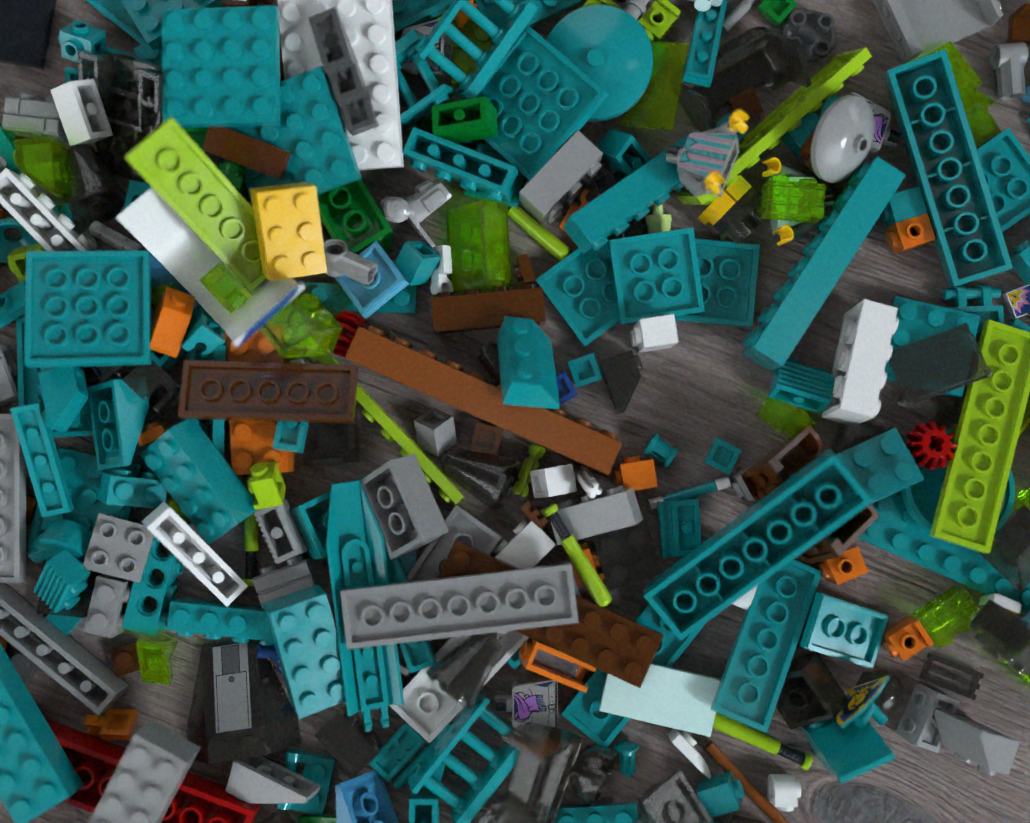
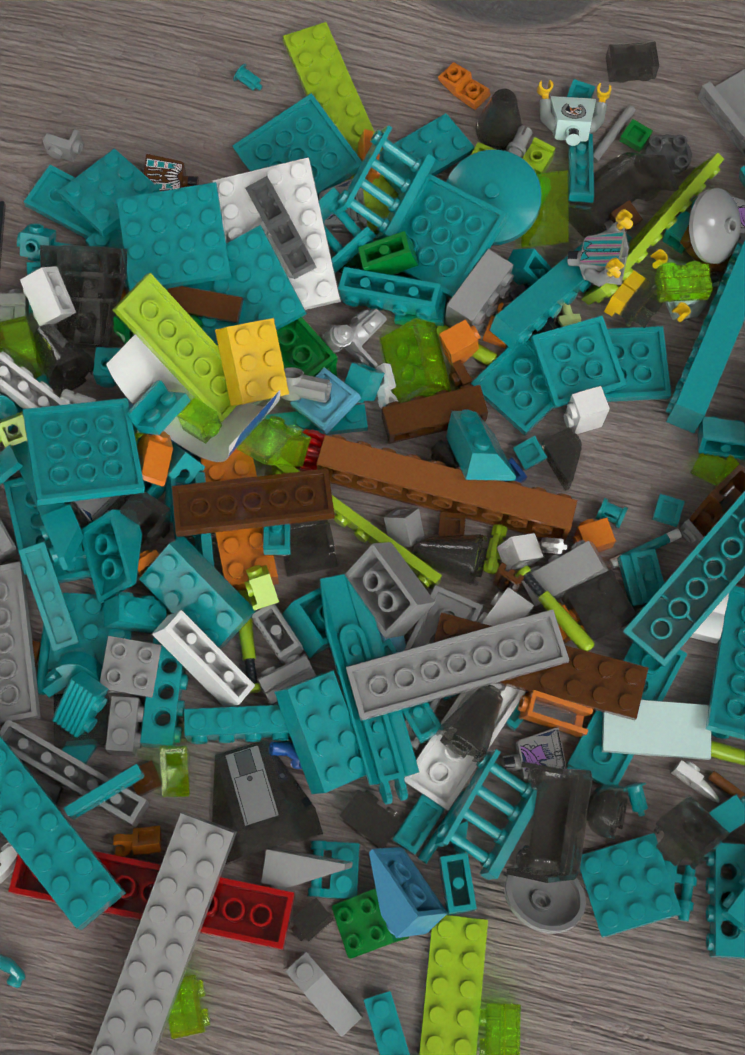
camera: 15 degrees left, 15 degrees down
none -> teal tile [64,764,145,820]
none -> teal bracket [127,380,190,435]
none -> orange slope [439,319,480,365]

